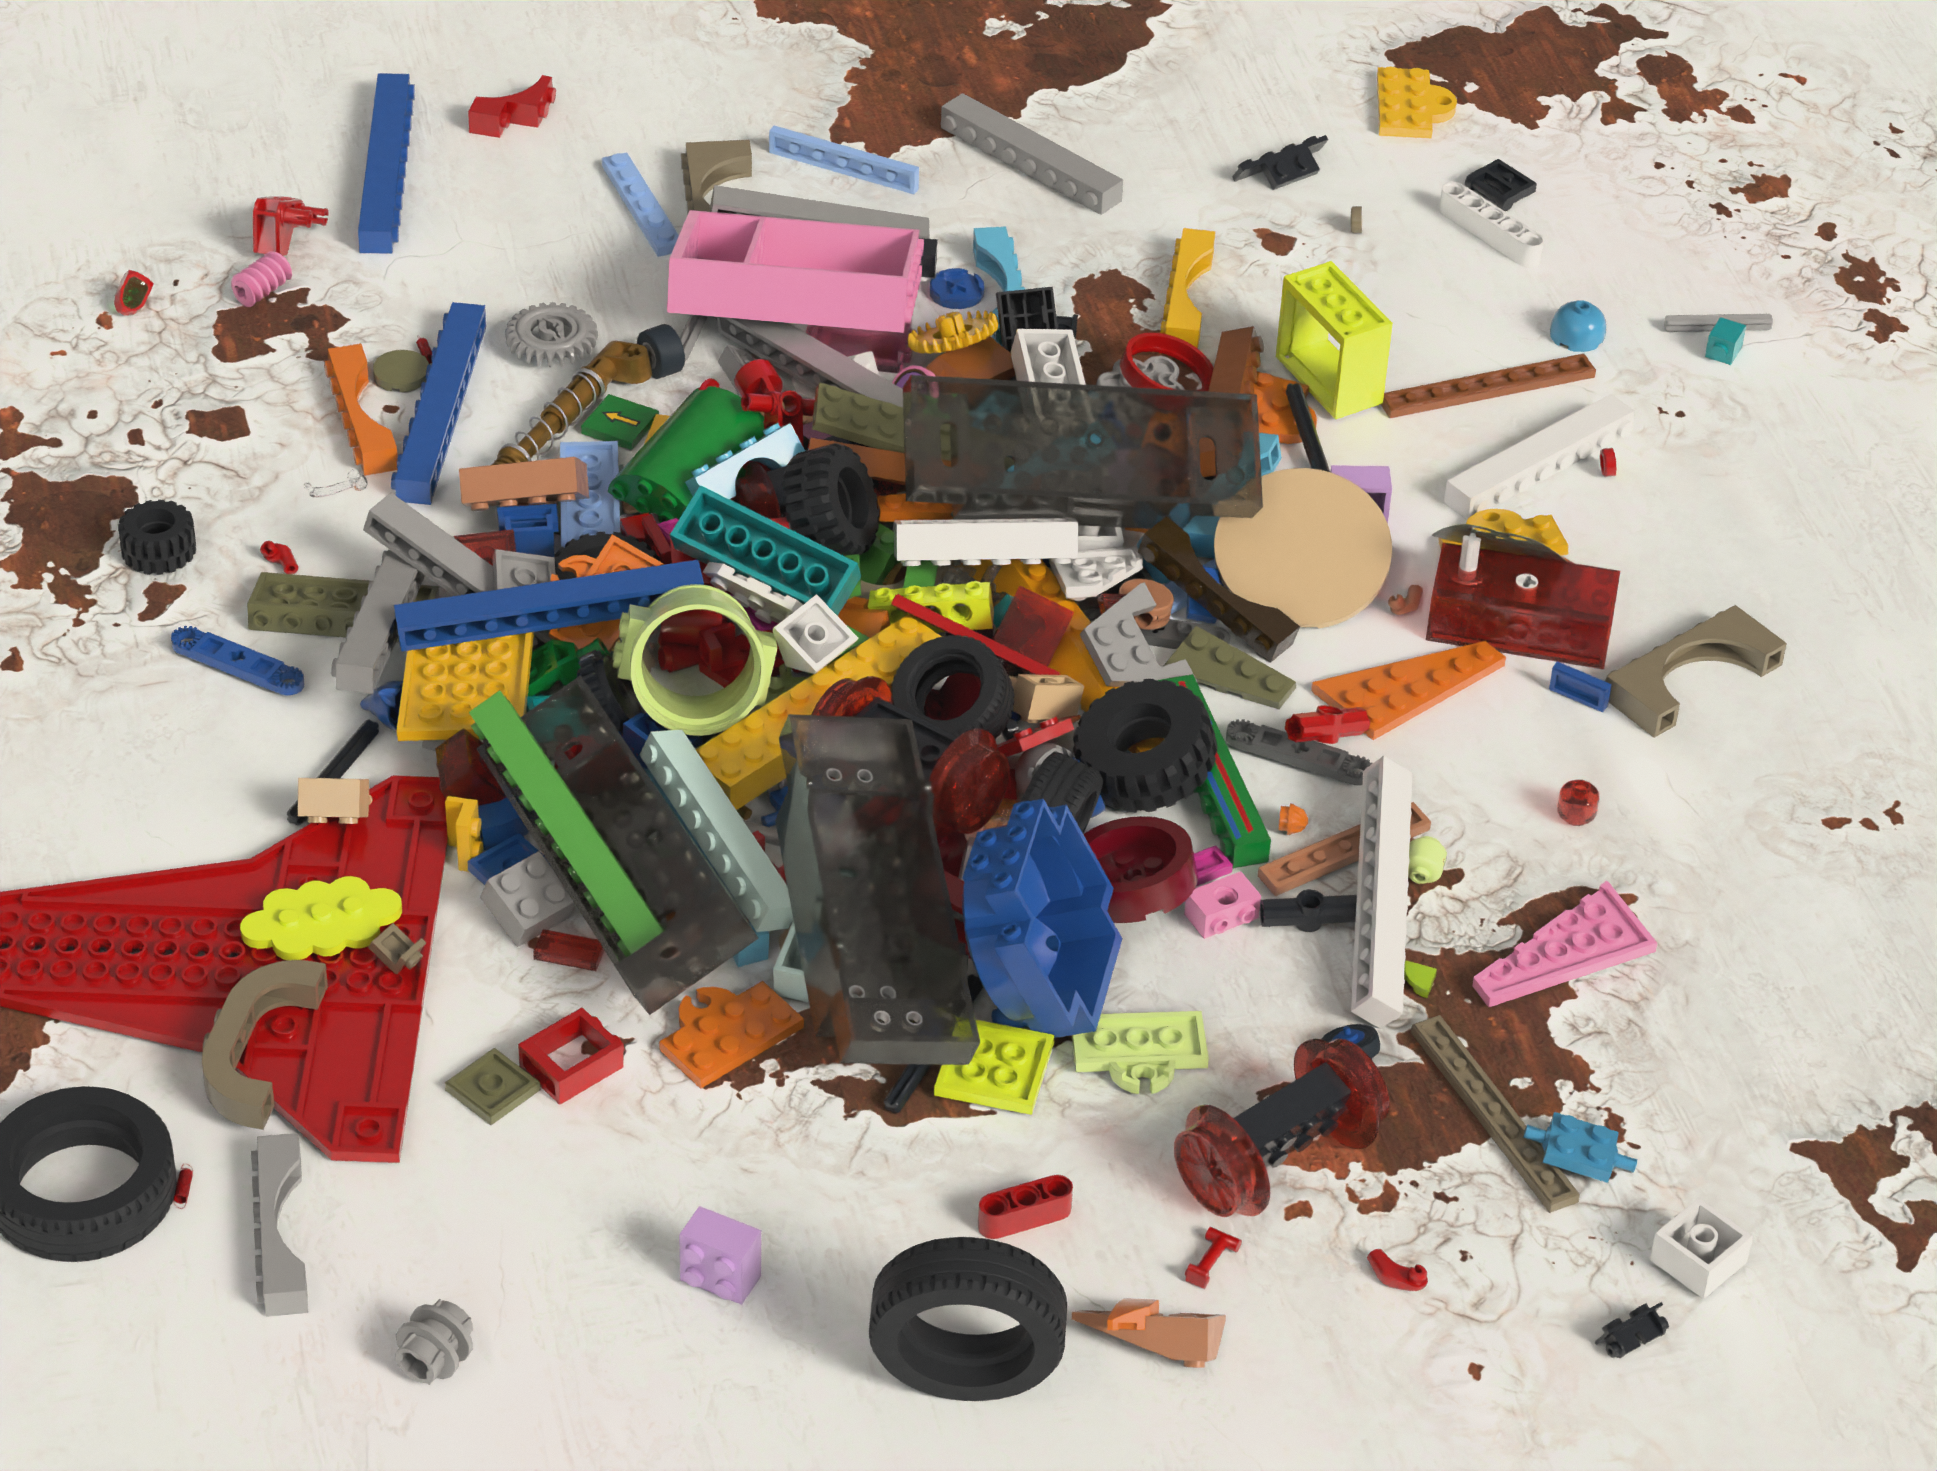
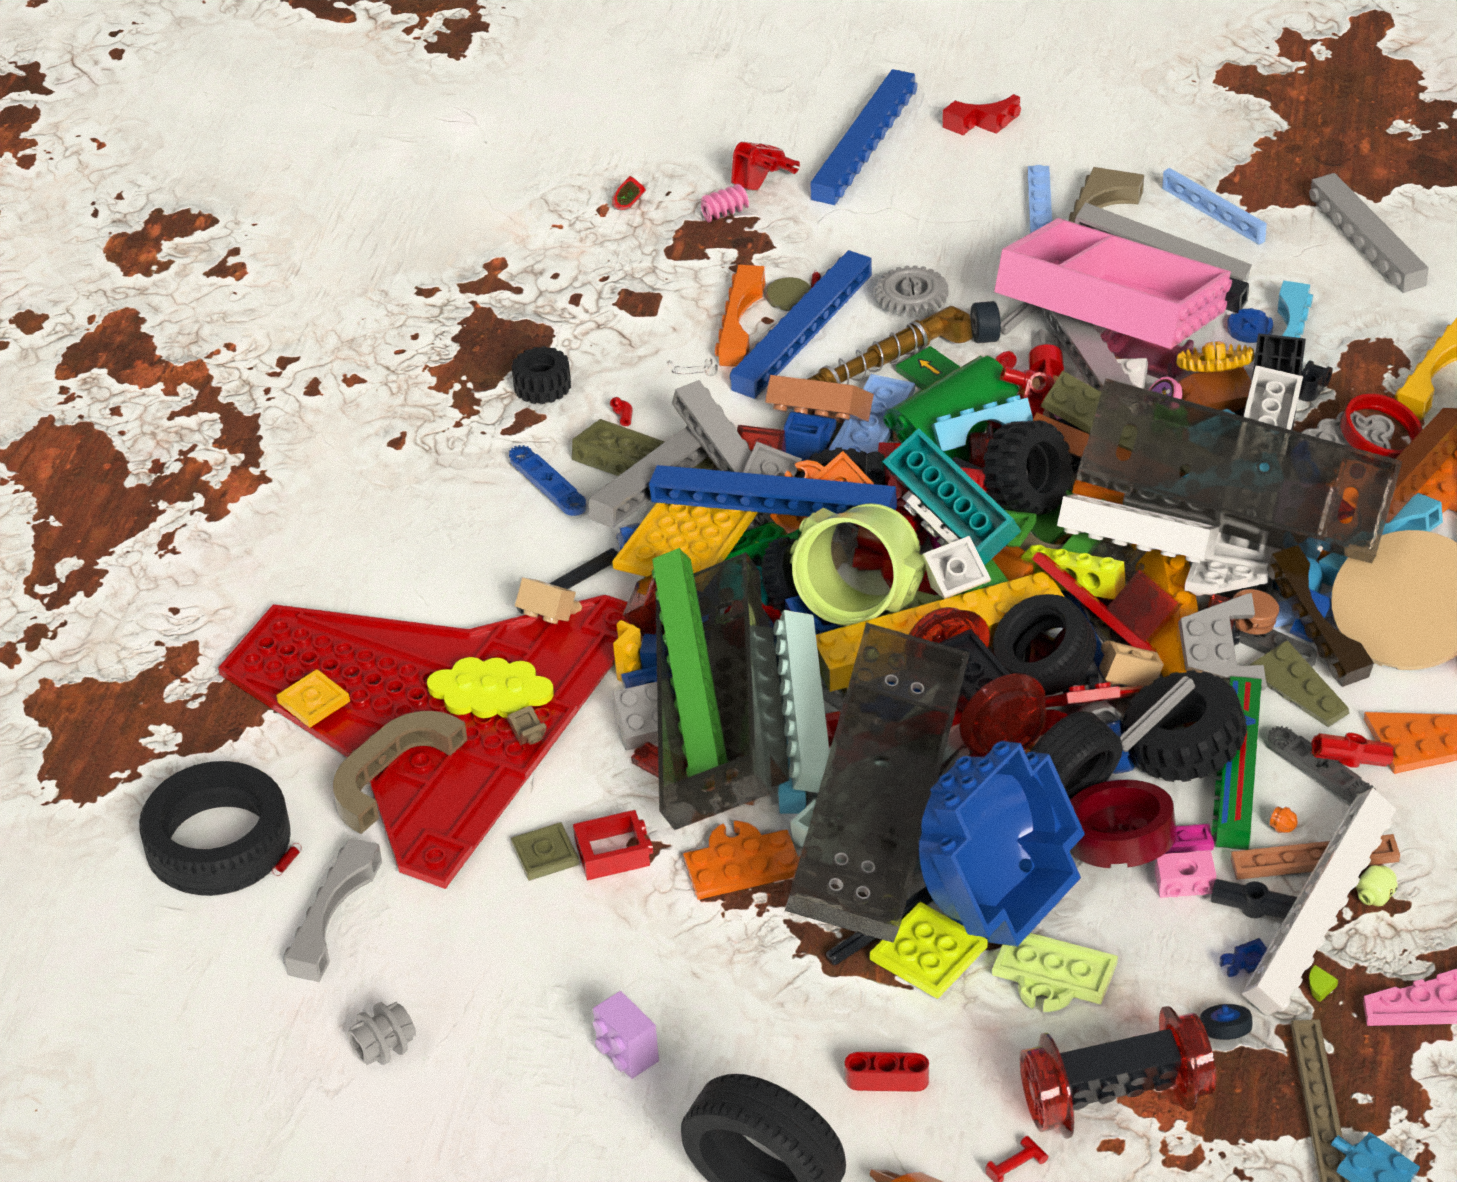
camera: 30 degrees right, 0 degrees up
none -> yellow plate [277,669,350,728]
none -> black piece [865,452,885,484]
none -> light grey axle [1120,676,1195,752]
none -> clear blue plate [1219,938,1267,977]

